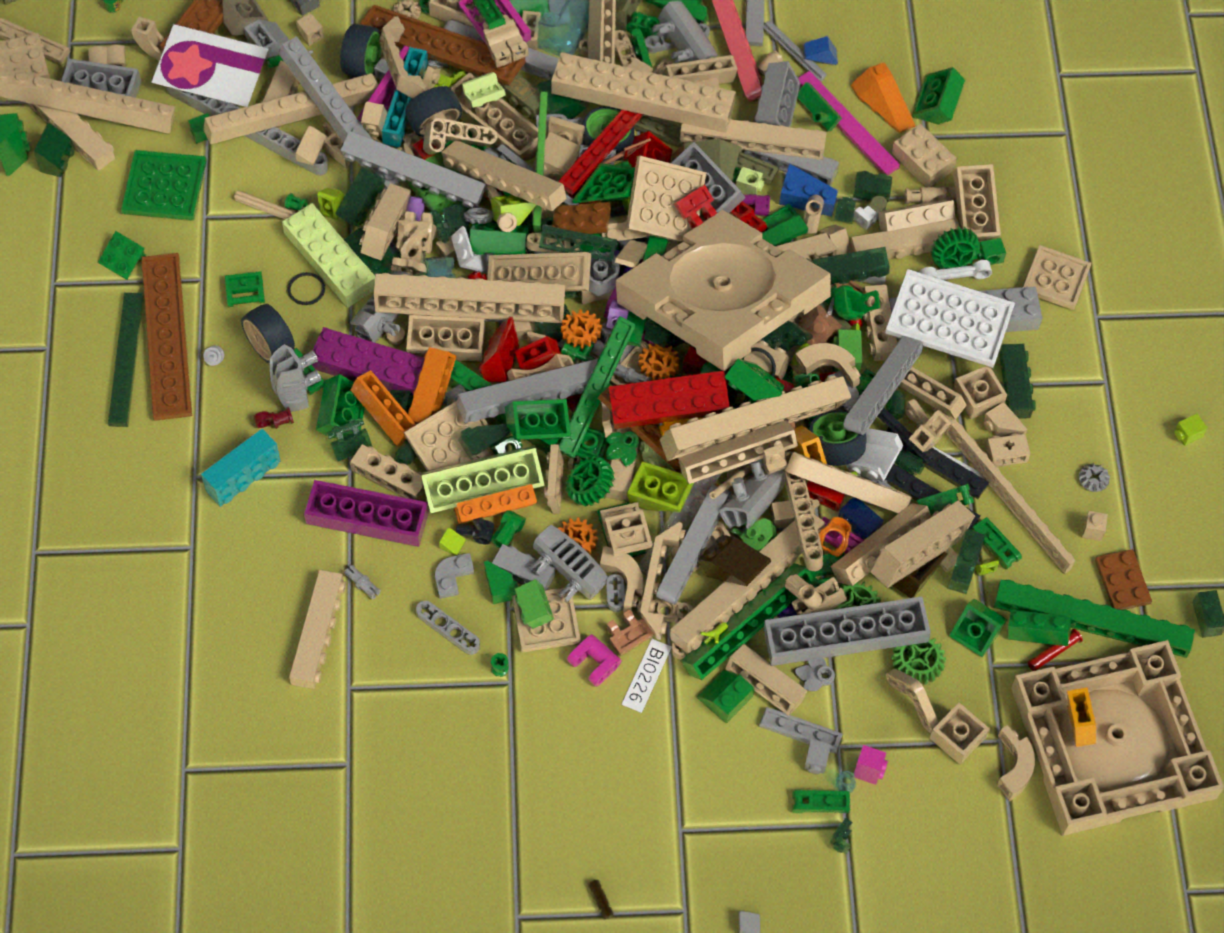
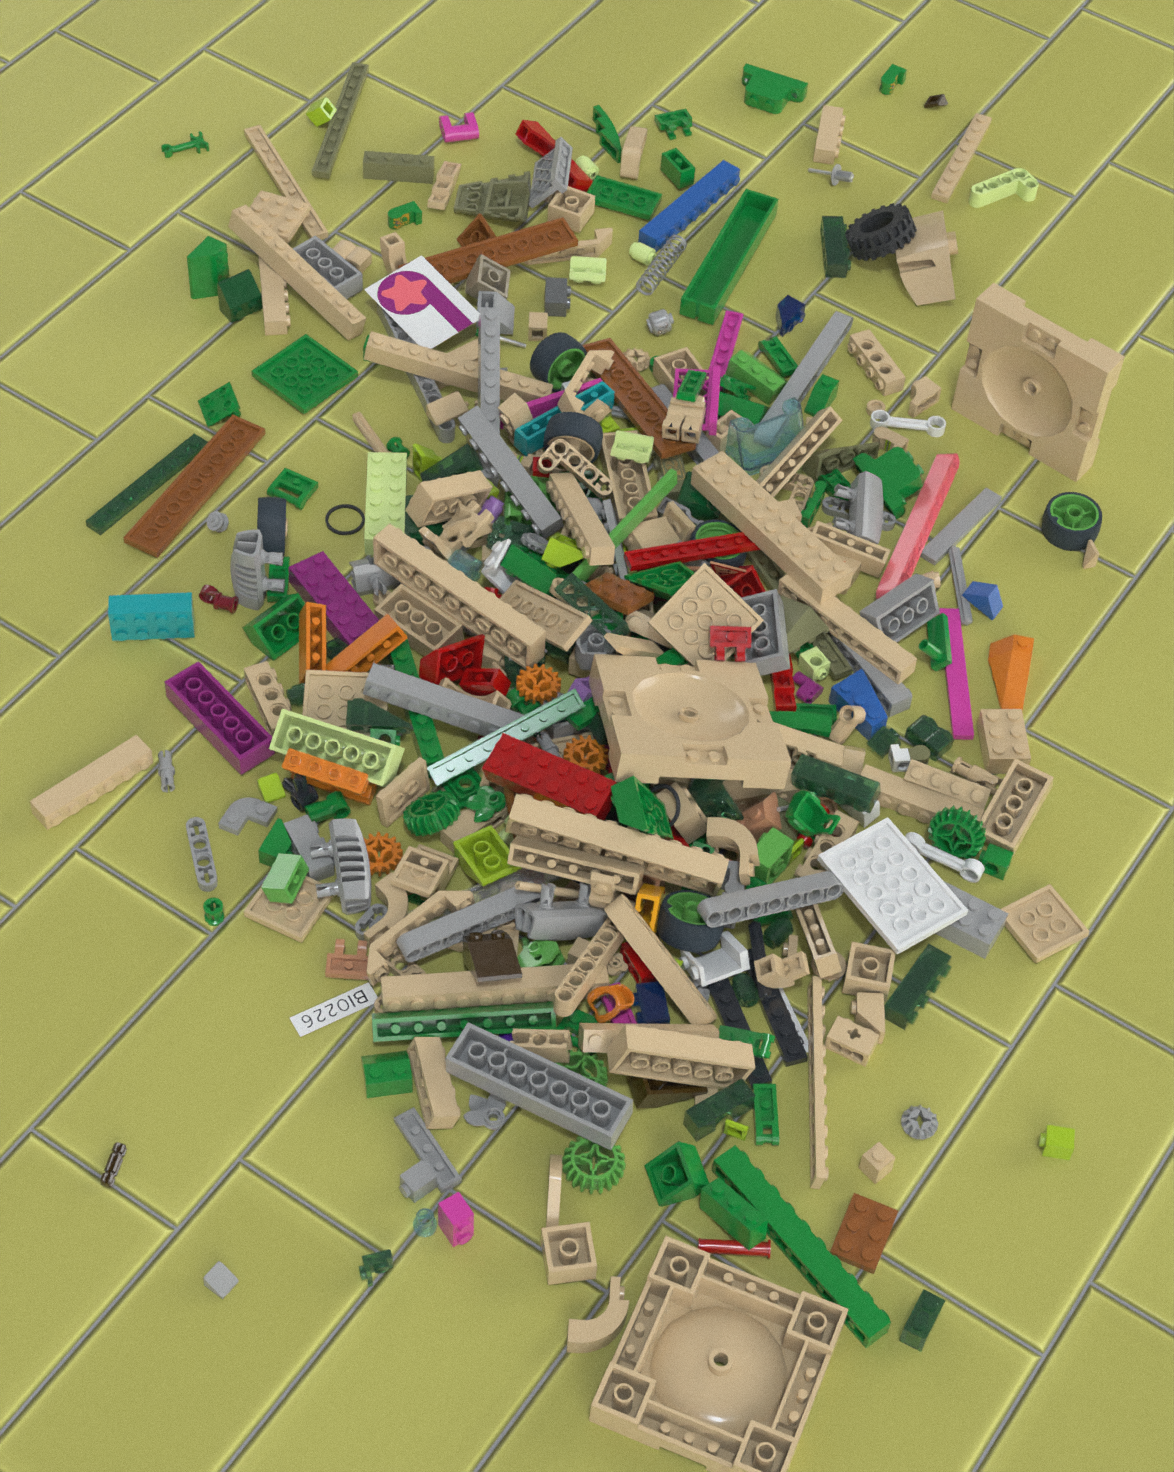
camera: 35 degrees right, 10 degrees down
clear green plate [326,418,372,462] -> none
tan tile [497,212,517,232] -> none
green slope [505,399,571,440] -> none
dark pink connector [567,634,622,687] -> none
lime bar [701,622,728,644] -> none
tan piece [785,574,822,609] -> none
green plate [792,790,850,813] -> none
green slope [912,67,965,125] -> none
light orange brick [1067,687,1096,747] -> none

